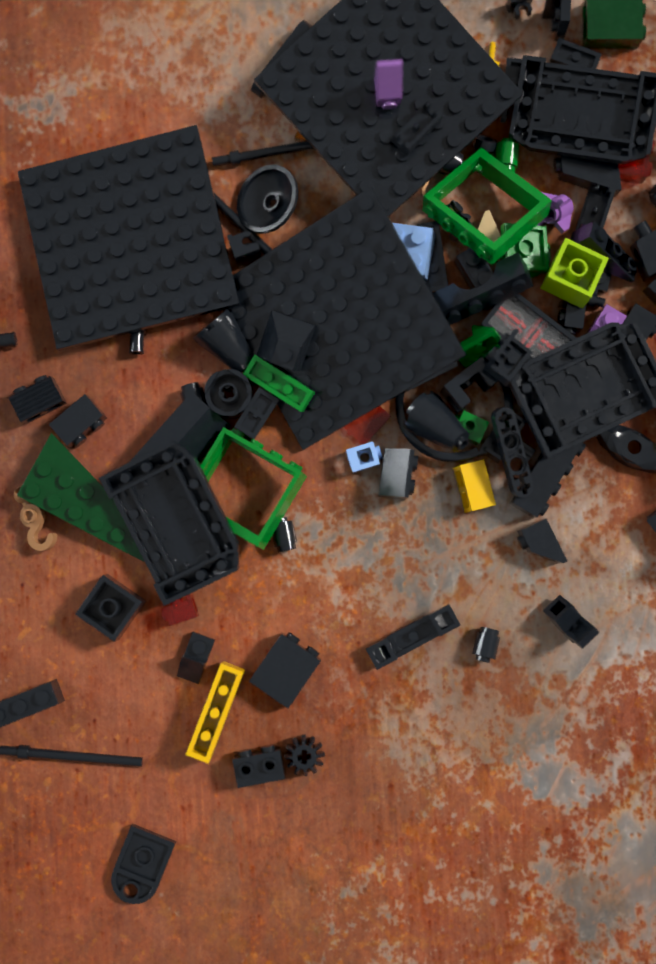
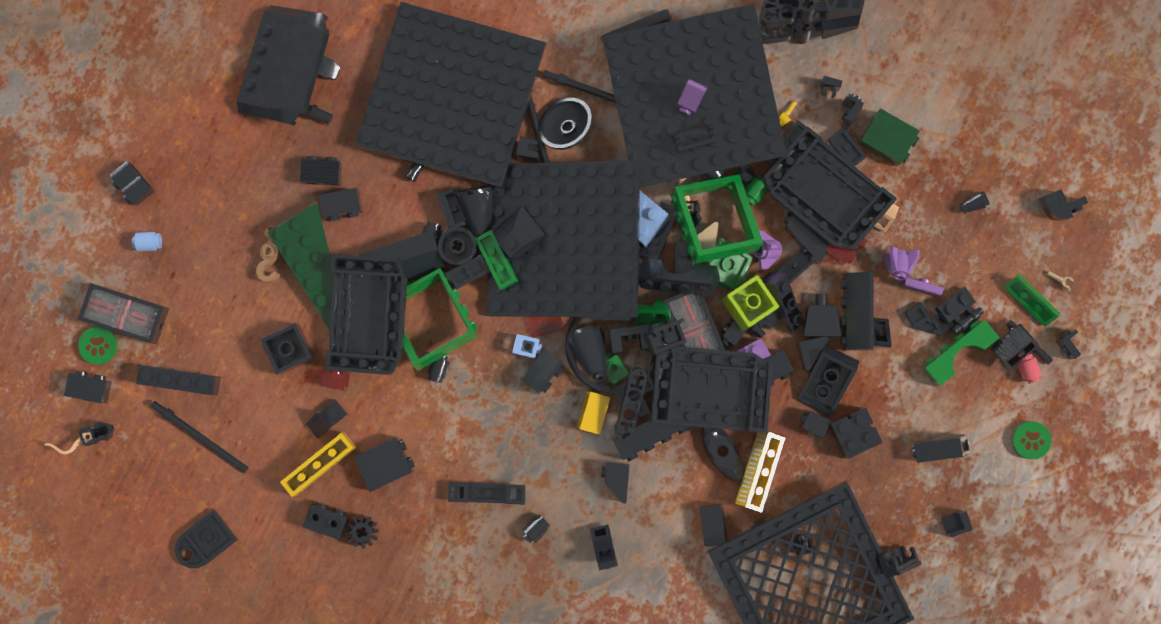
camera: 25 degrees right, 0 degrees up
none -> black hinge [437,188,468,228]

